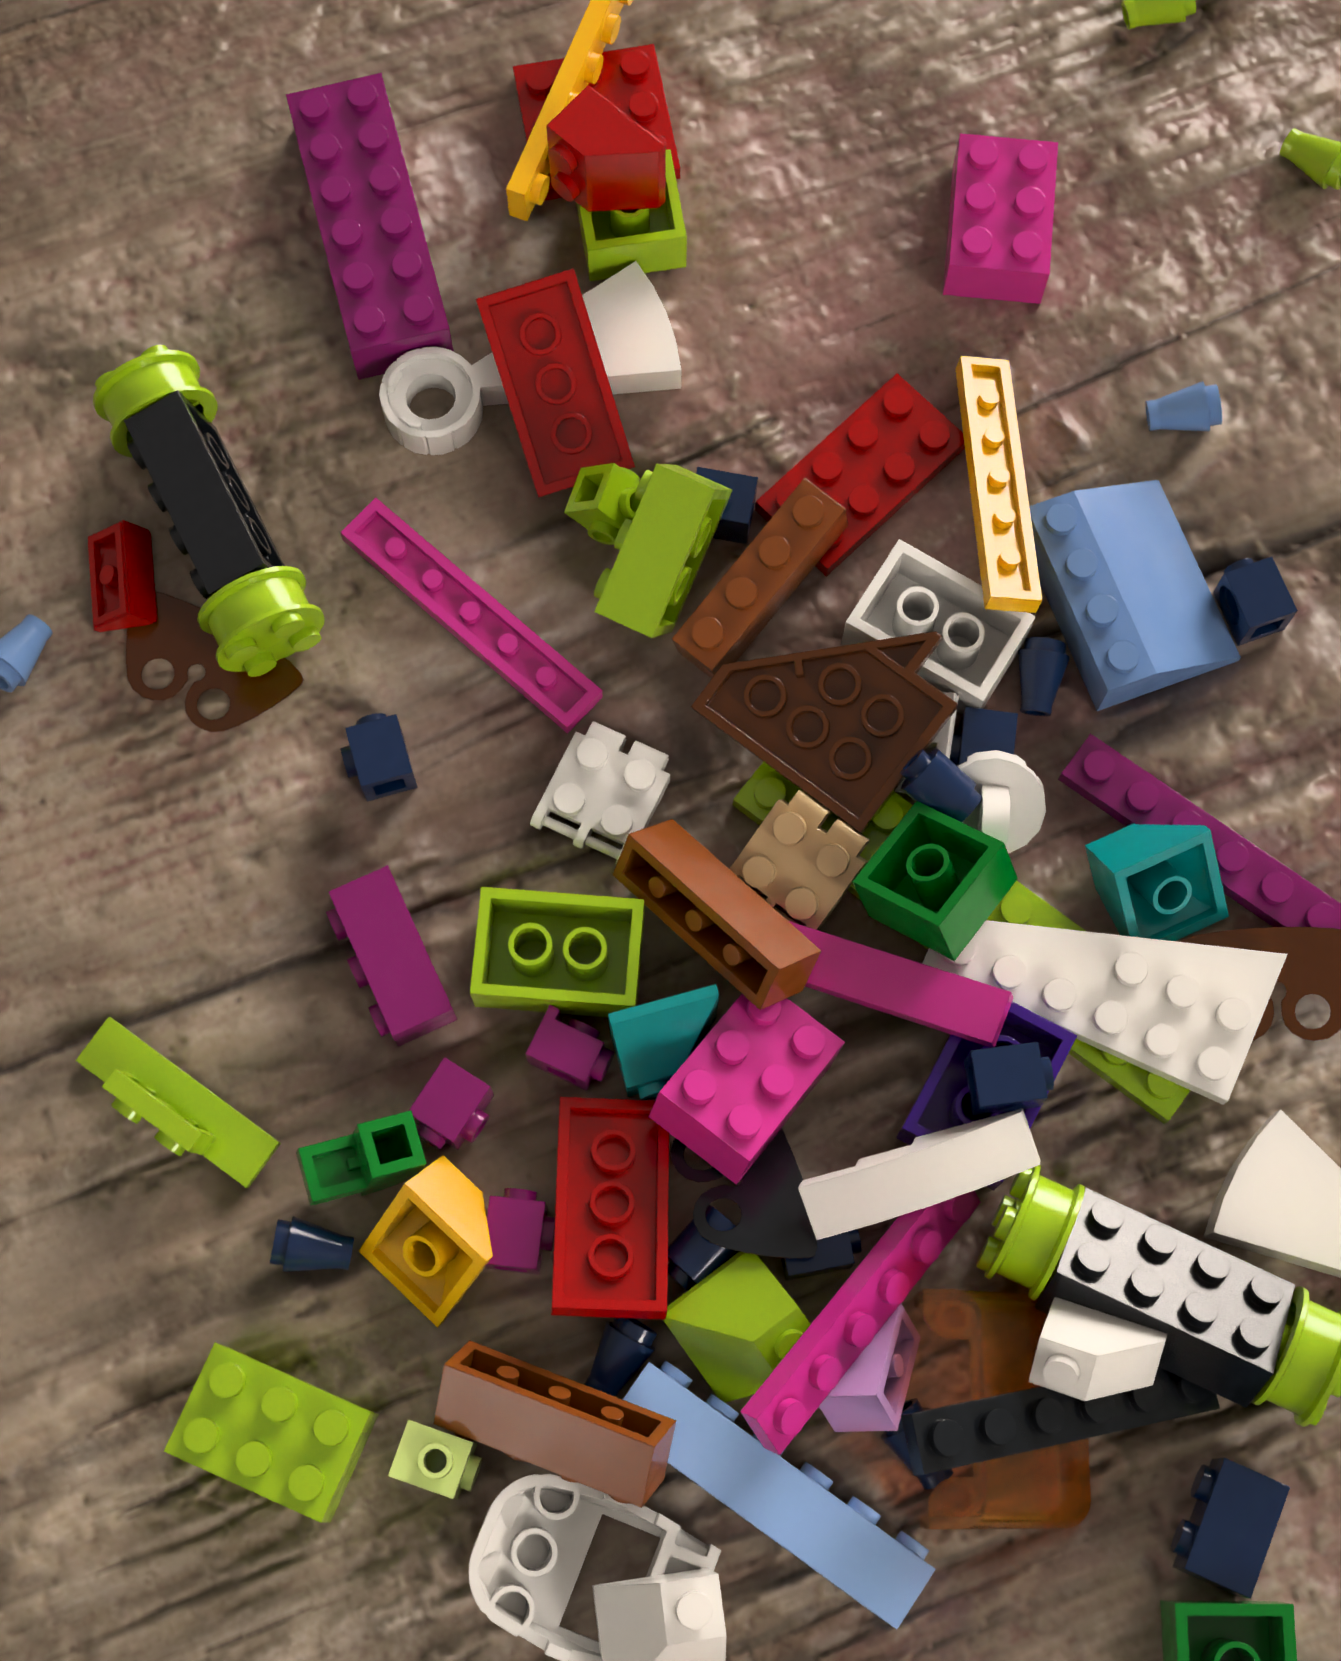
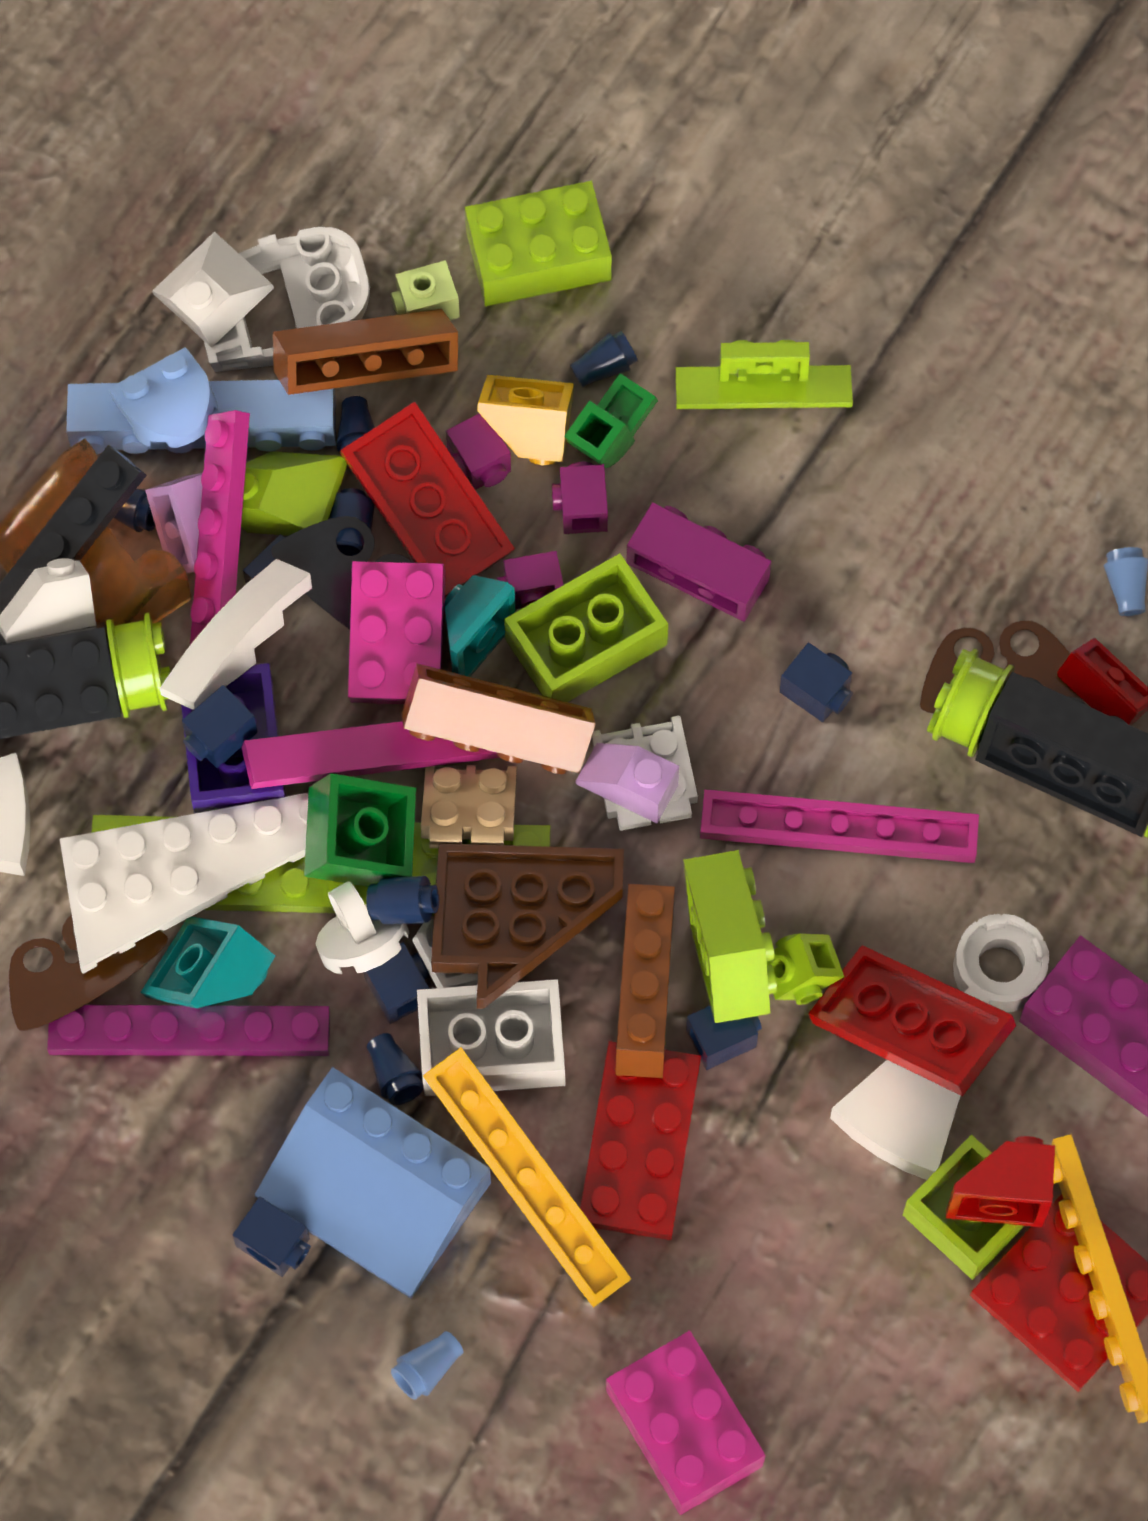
camera: 145 degrees right, 5 degrees down
none -> light blue slope [108,347,218,448]
none -> lavender slope [576,743,679,823]

